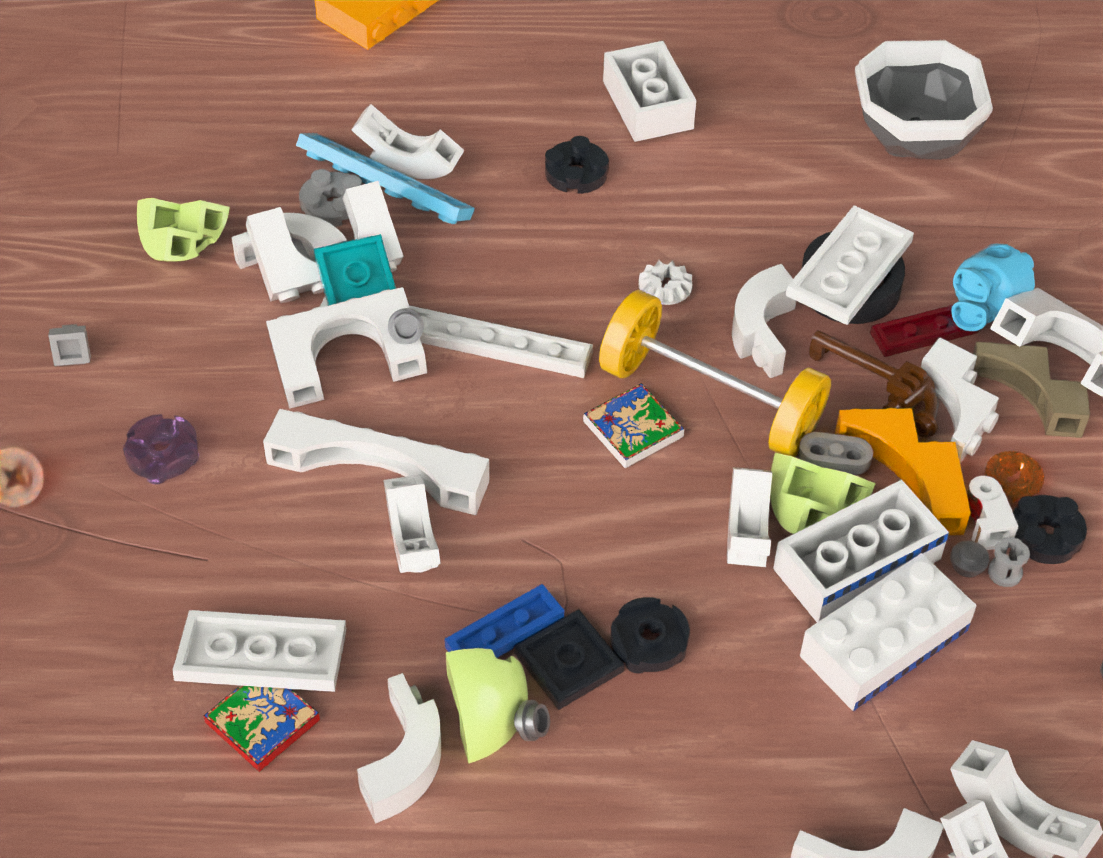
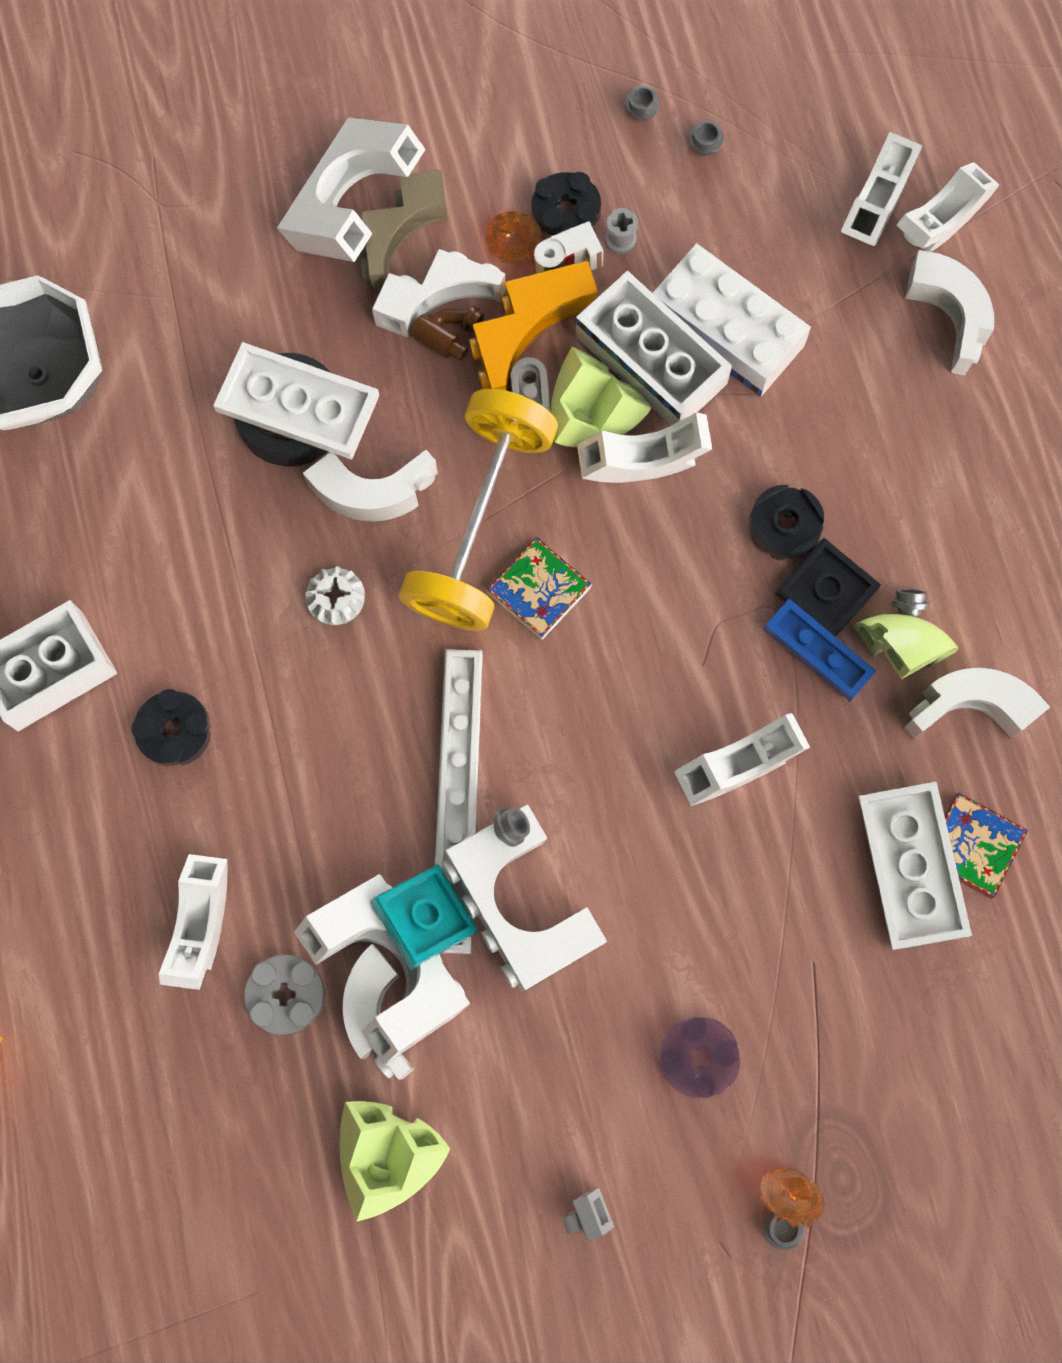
camera: 100 degrees left, 25 degrees up
white arch [263,409,489,515] -> none
medium azure plate [296,133,475,224] -> none
reddish brown hinge [809,330,927,400] -> none
dark red tile [870,305,979,357] -> none
flat silver plate [950,541,989,577] -> none
medium azure piece [951,243,1035,331] -> none

